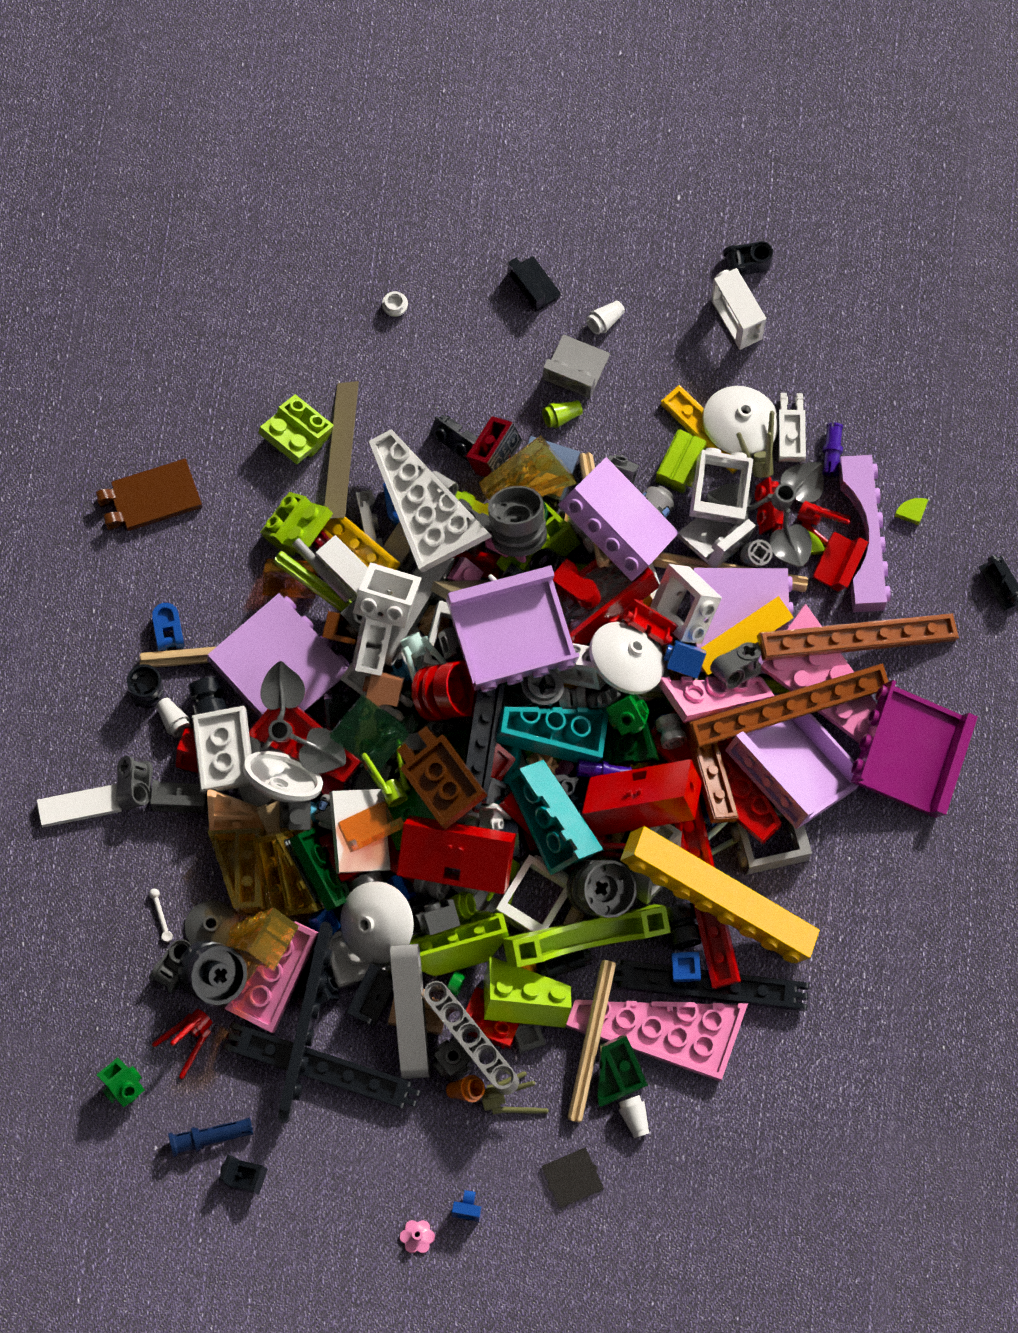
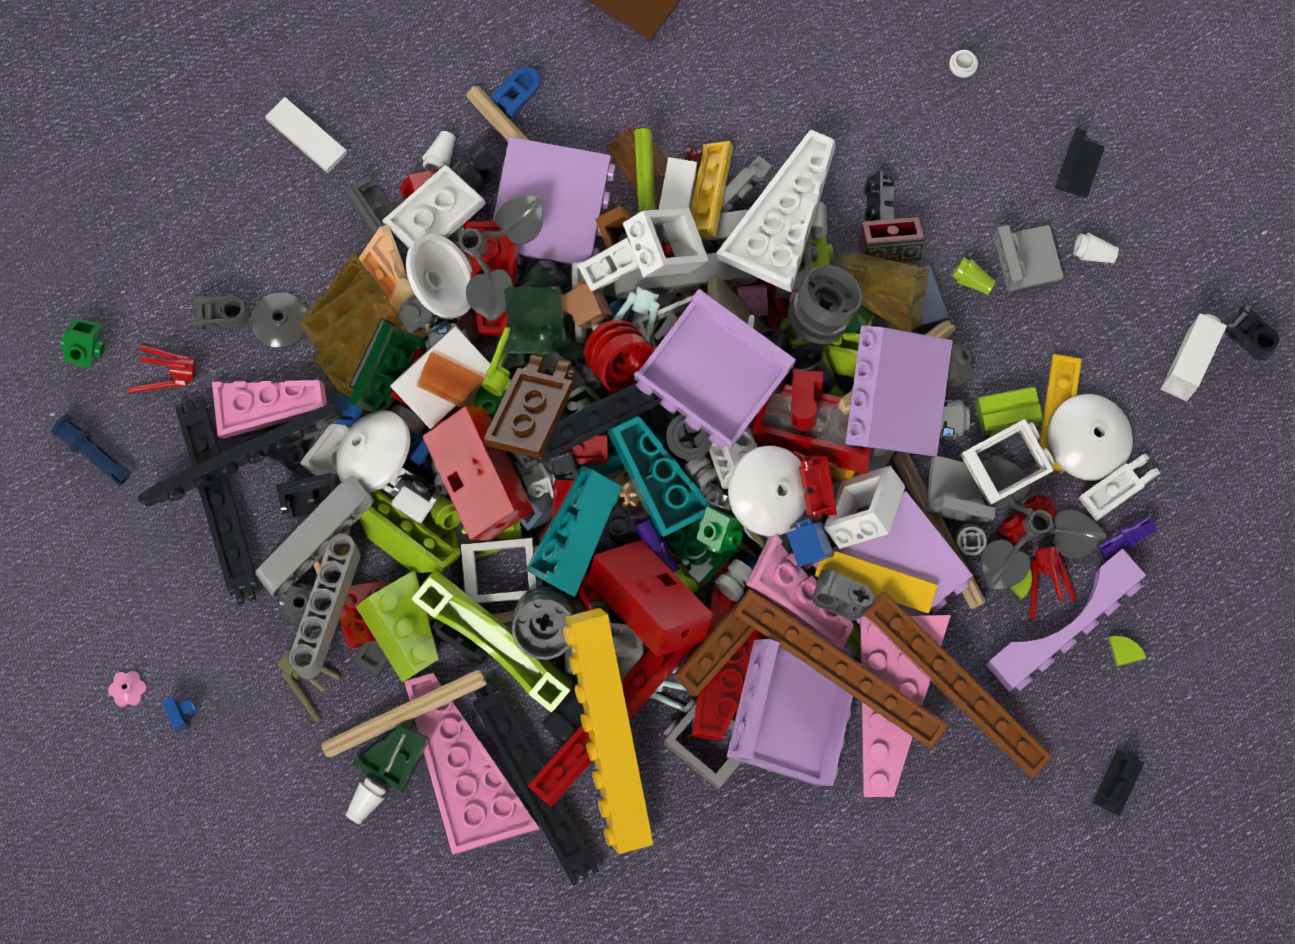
camera: 55 degrees right, 5 degrees up
dark grey piece [115,756,153,810] -> none
black wheel [127,664,164,708] -> none
white hinge [149,889,173,943] -> none
black wheel [177,940,248,1005] -> none
black bracket [219,1155,268,1195] -> none
clear yellow wedge [225,907,299,971] -> none
lime brick [258,394,334,464] -> none
lime brick [260,492,333,556] -> none
light grey bar [292,538,353,603] -> none
dark tan sticker [324,381,359,519] -> none
orange cone [446,1075,485,1102] -> none
green tile [447,971,466,998] -> none
clear smoke piece [541,1147,604,1208] -> none
blue tile [671,952,701,982] -> none
olive plant [736,411,775,478] -> none
red panel [812,532,868,592] -> none
magenta panel [851,680,978,818] -> none

